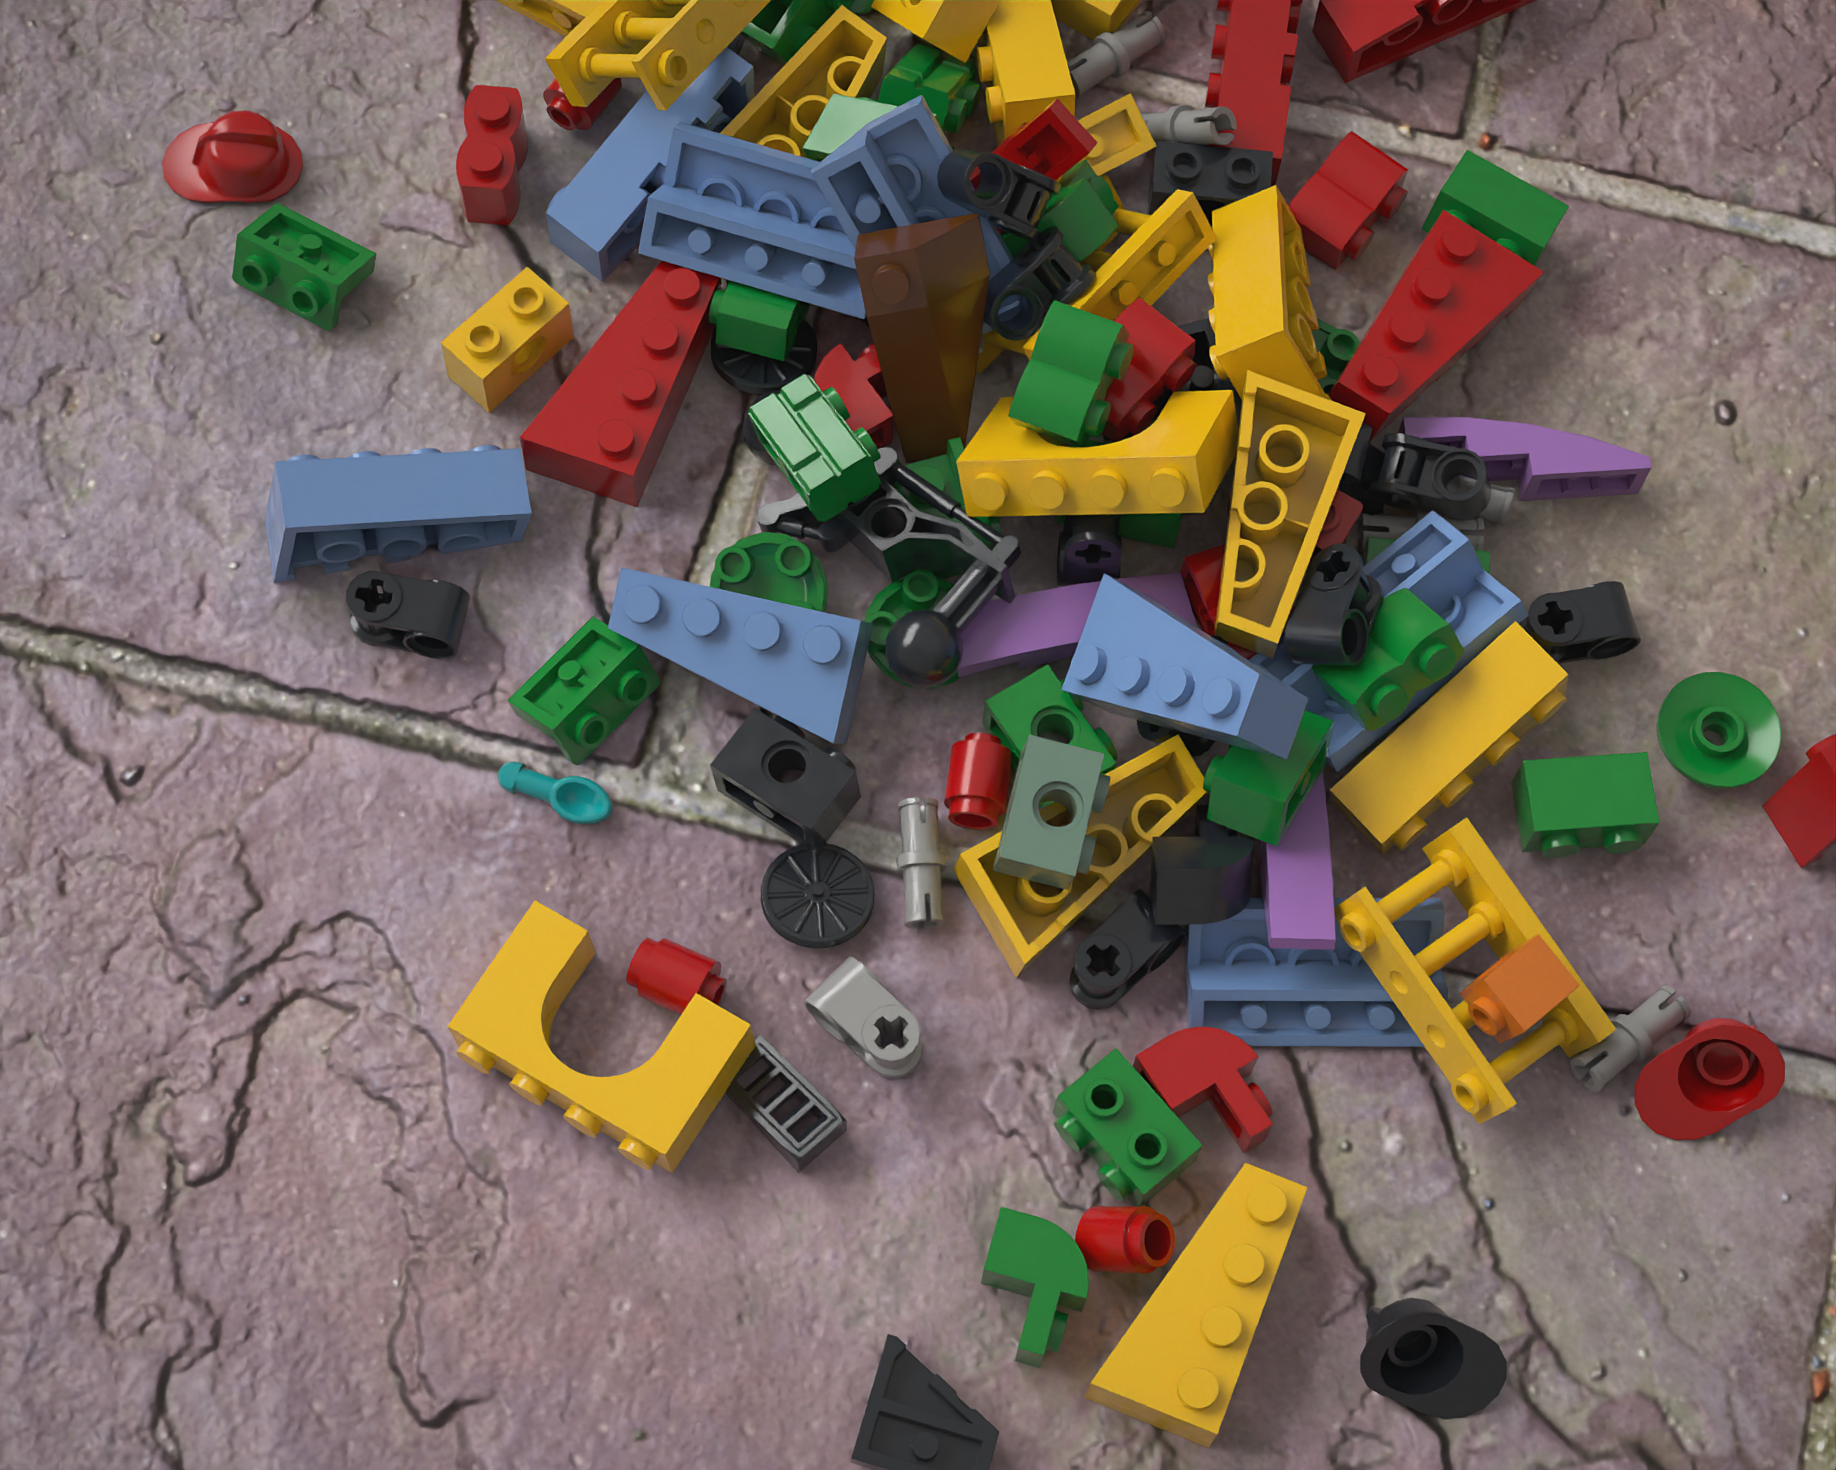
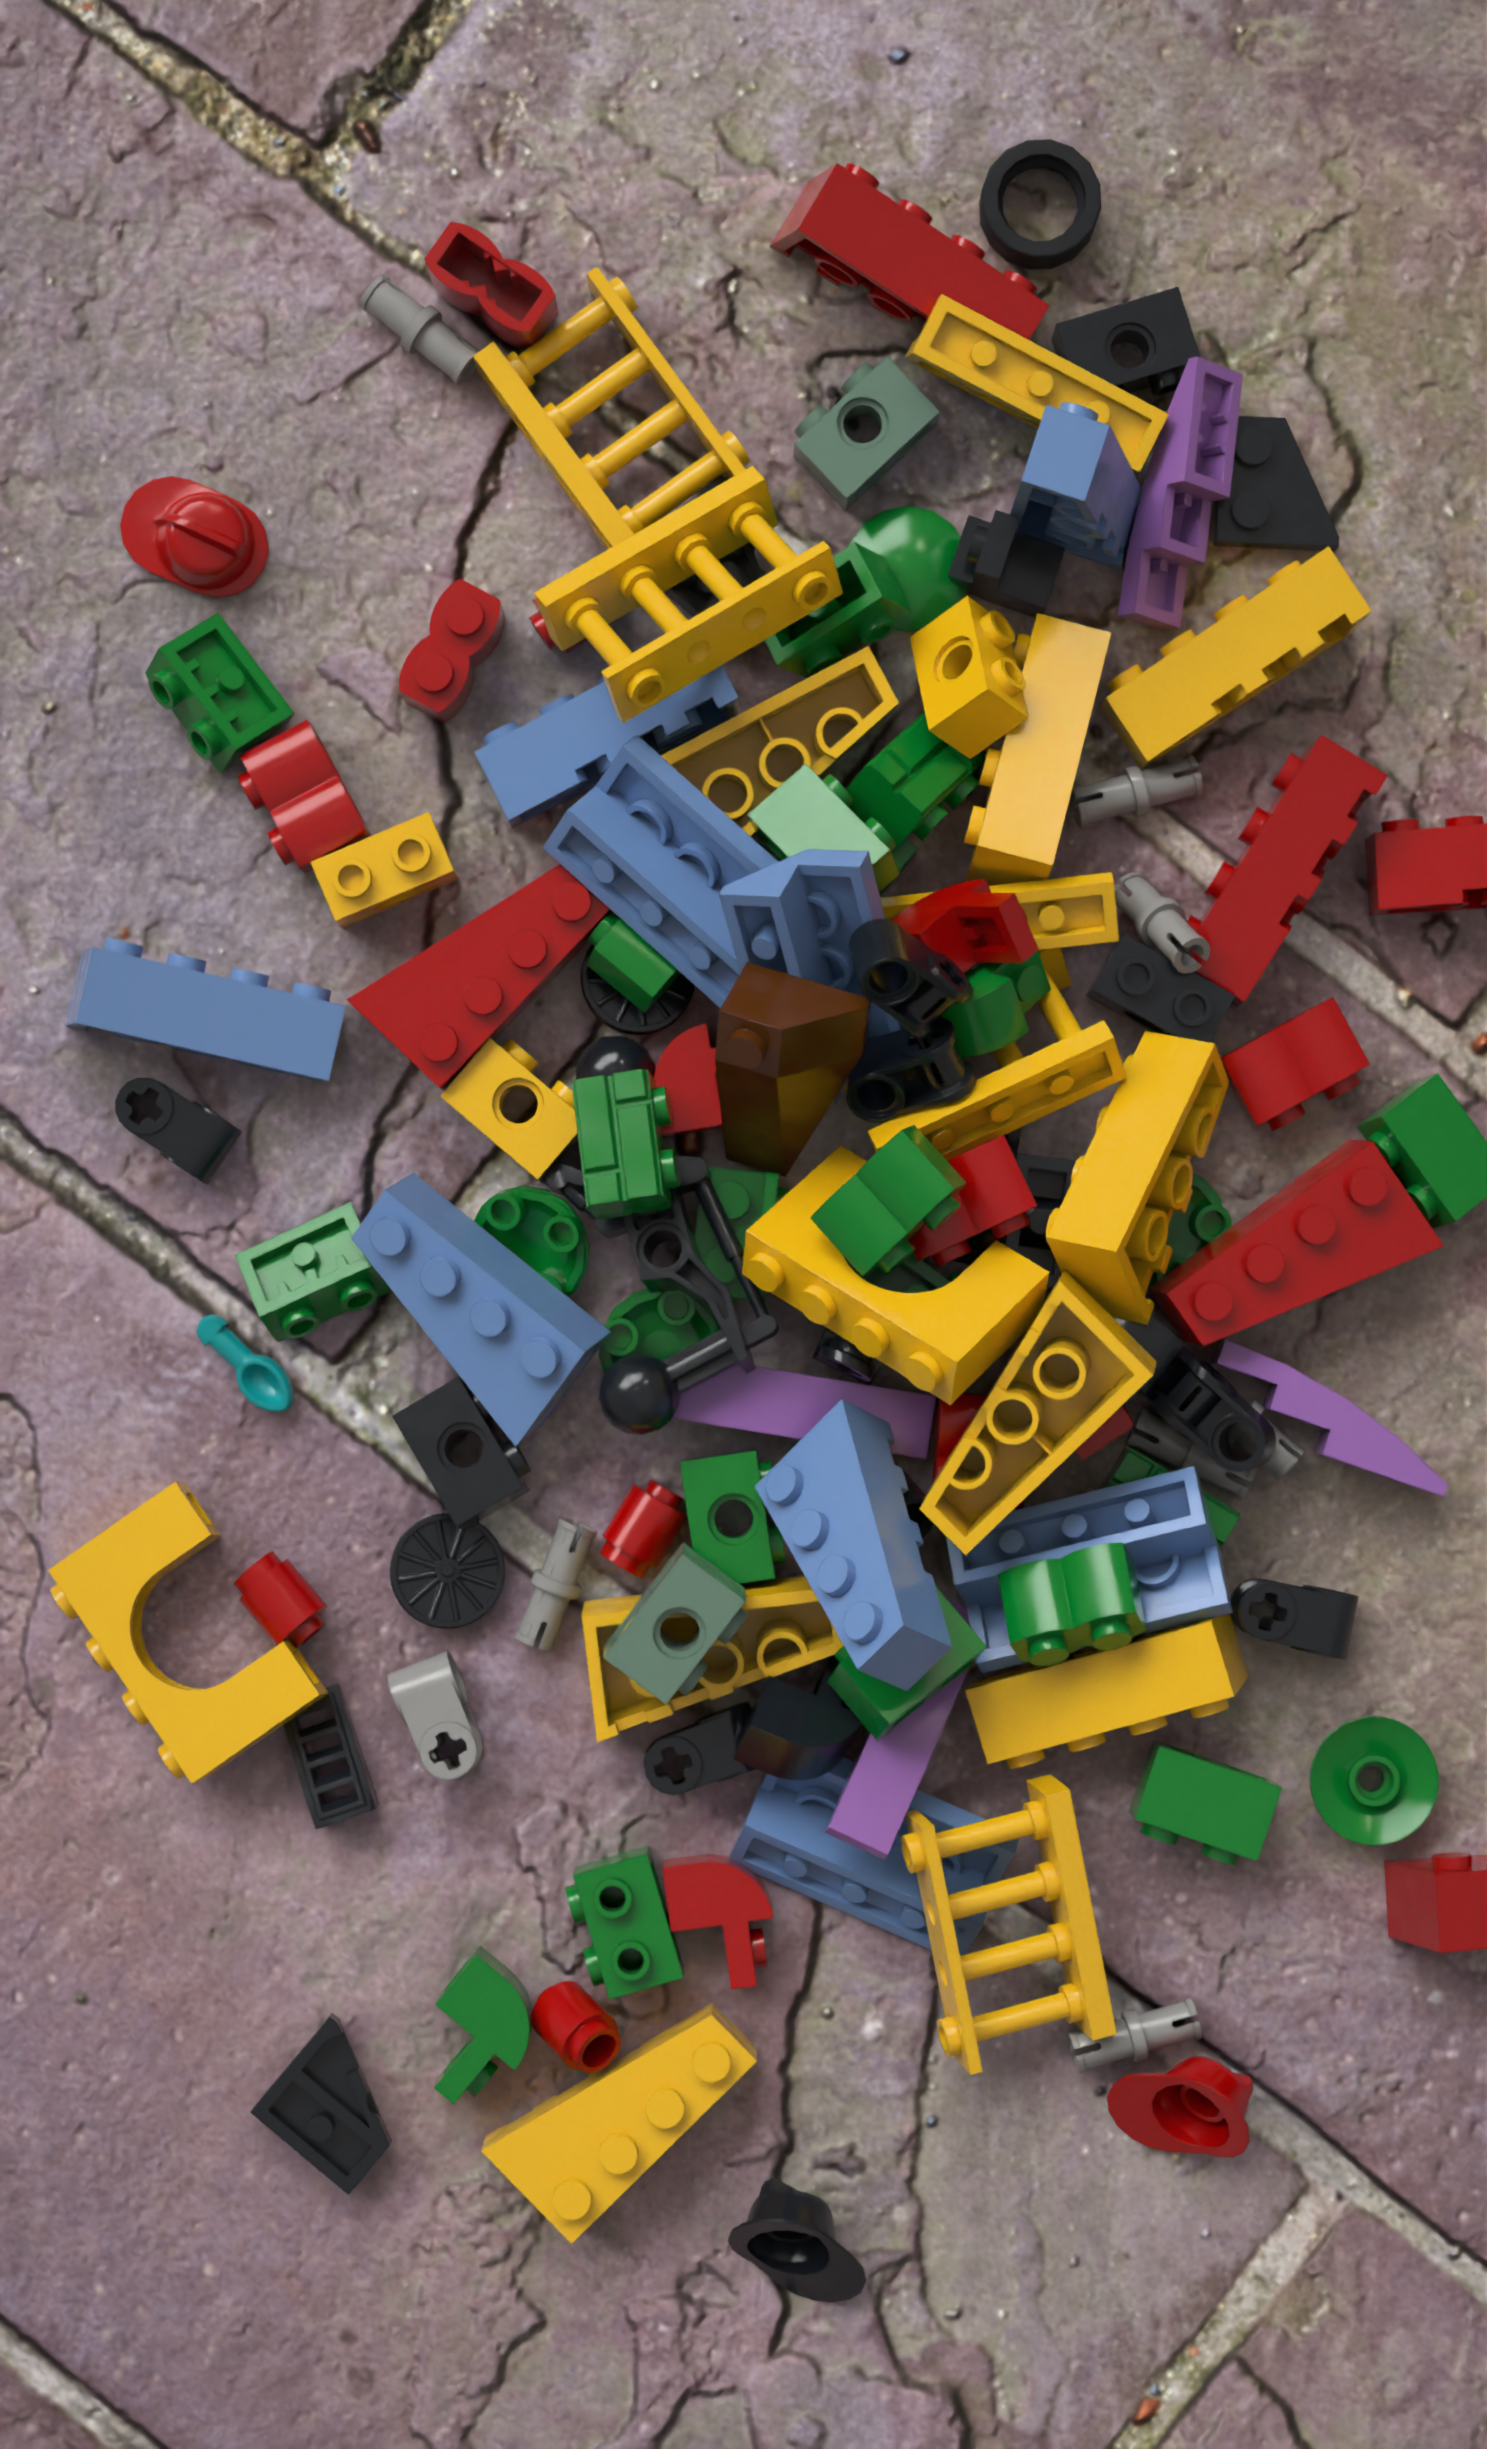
camera: 25 degrees right, 20 degrees up
black piece [1285,543,1384,665] -> none
orange brick [1459,934,1580,1044] -> none
none -> red brick [237,720,372,873]
none -> yellow brick [440,1038,578,1182]

